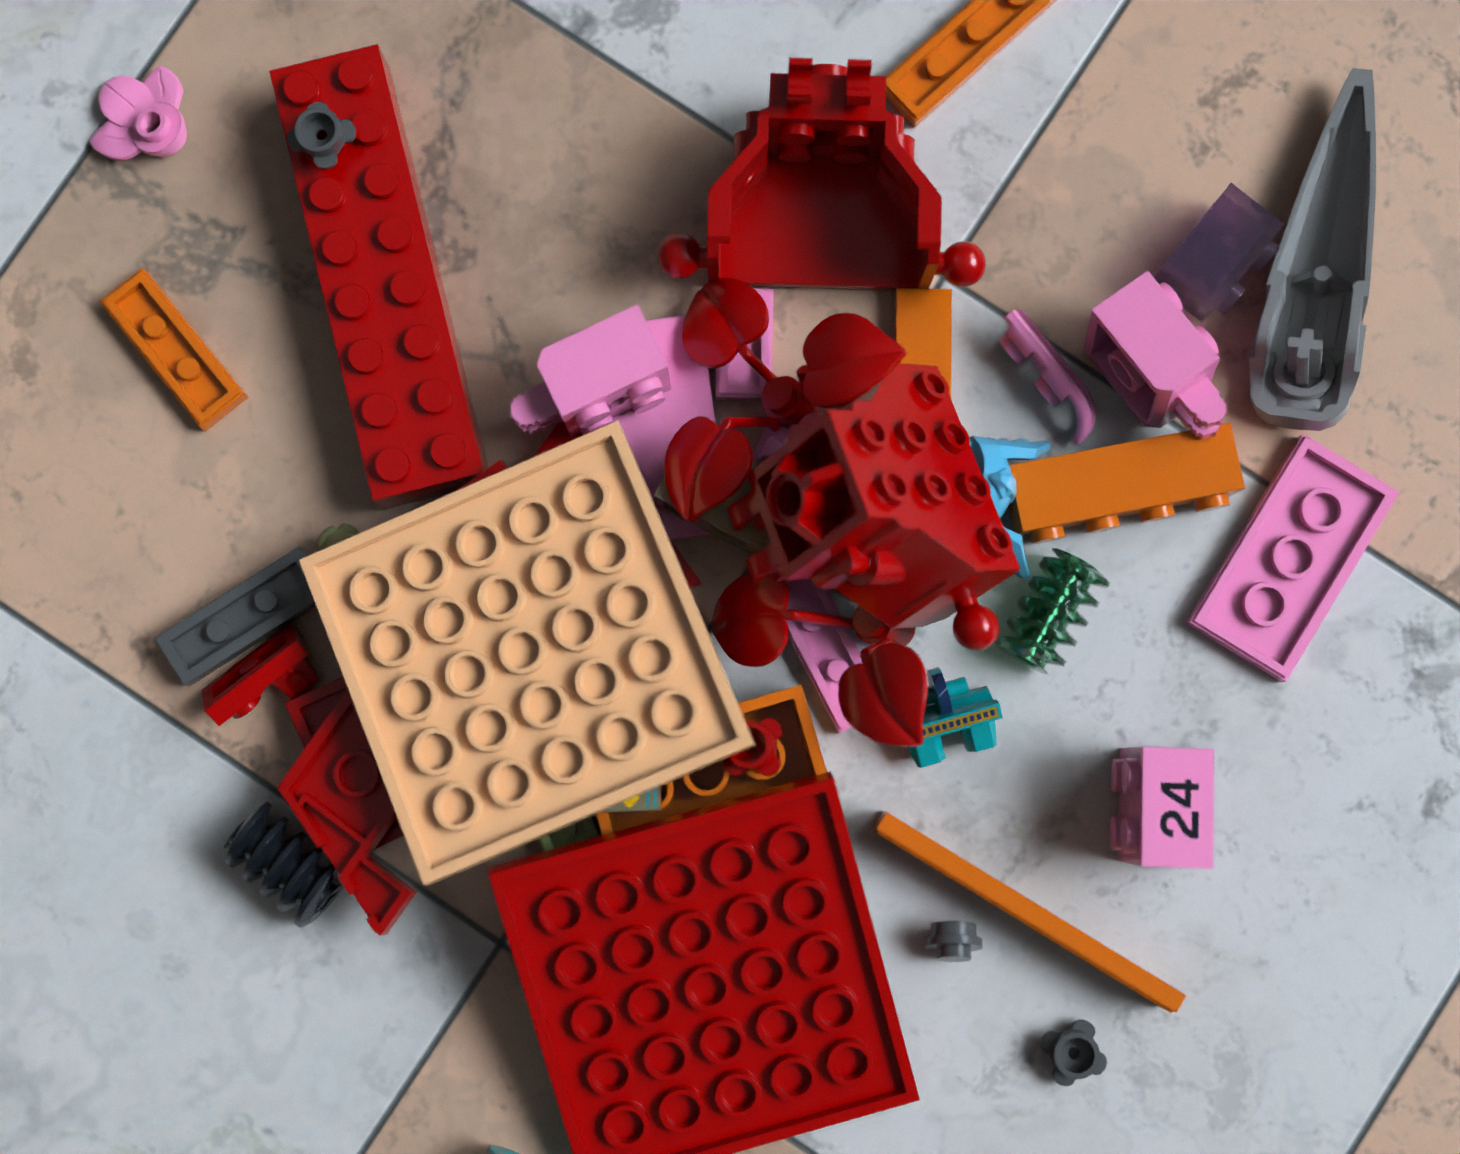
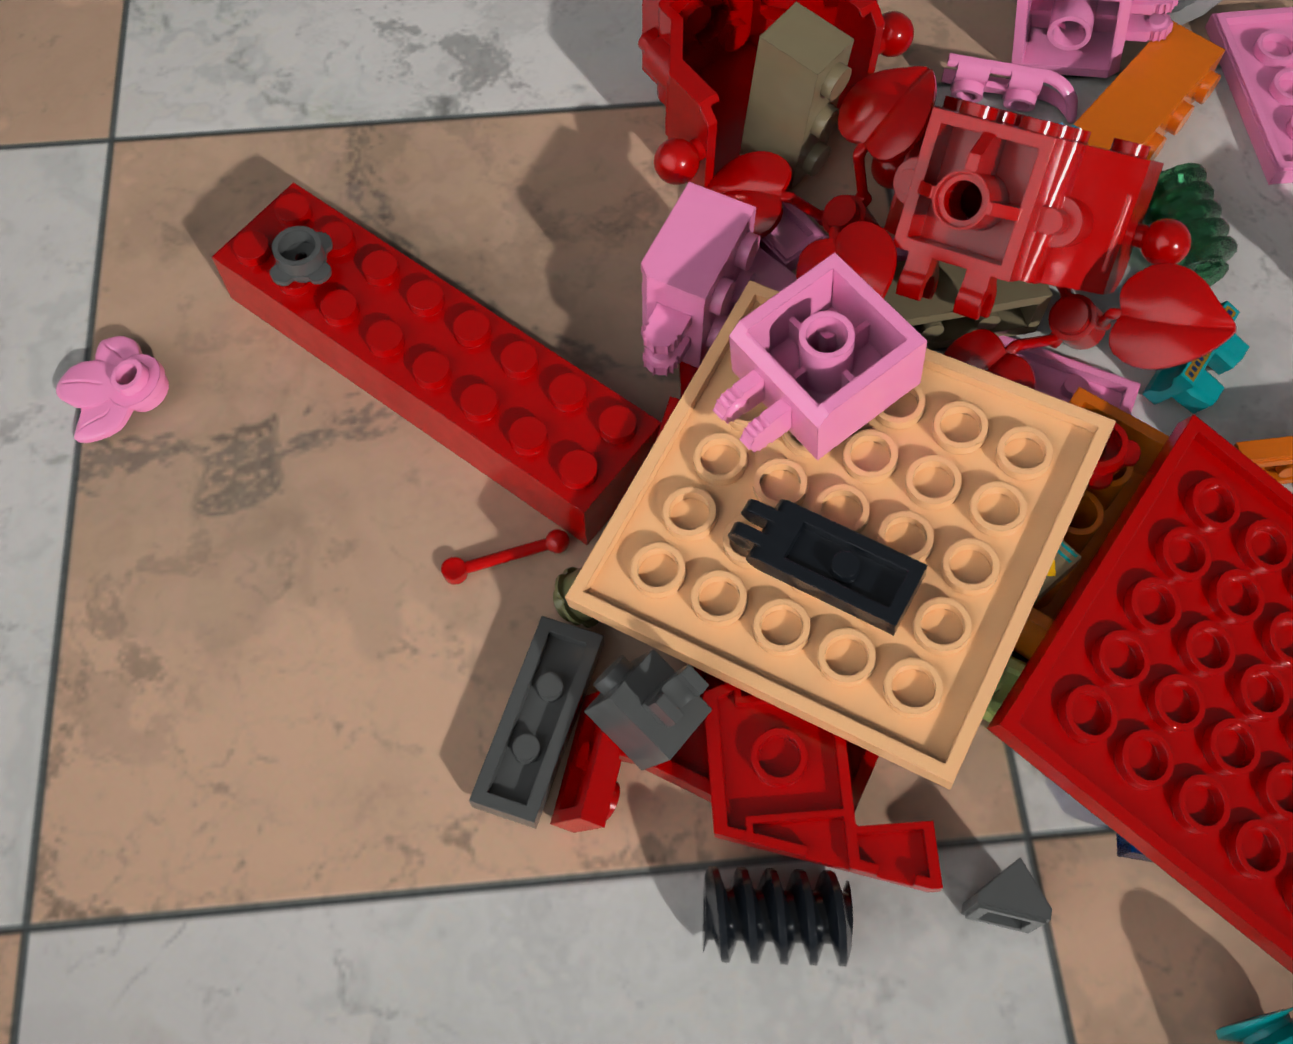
camera: 40 degrees left, 20 degrees down
orange tile [99,268,249,431] -> none
none -> red hinge [441,529,570,585]
none -> dark grey brick [584,649,712,770]
none -> bright pink hinge [713,252,927,460]
none -> black hinge [728,499,928,636]
none -> dark tan brick [739,2,854,190]
none -> dark grey slope [961,857,1052,933]

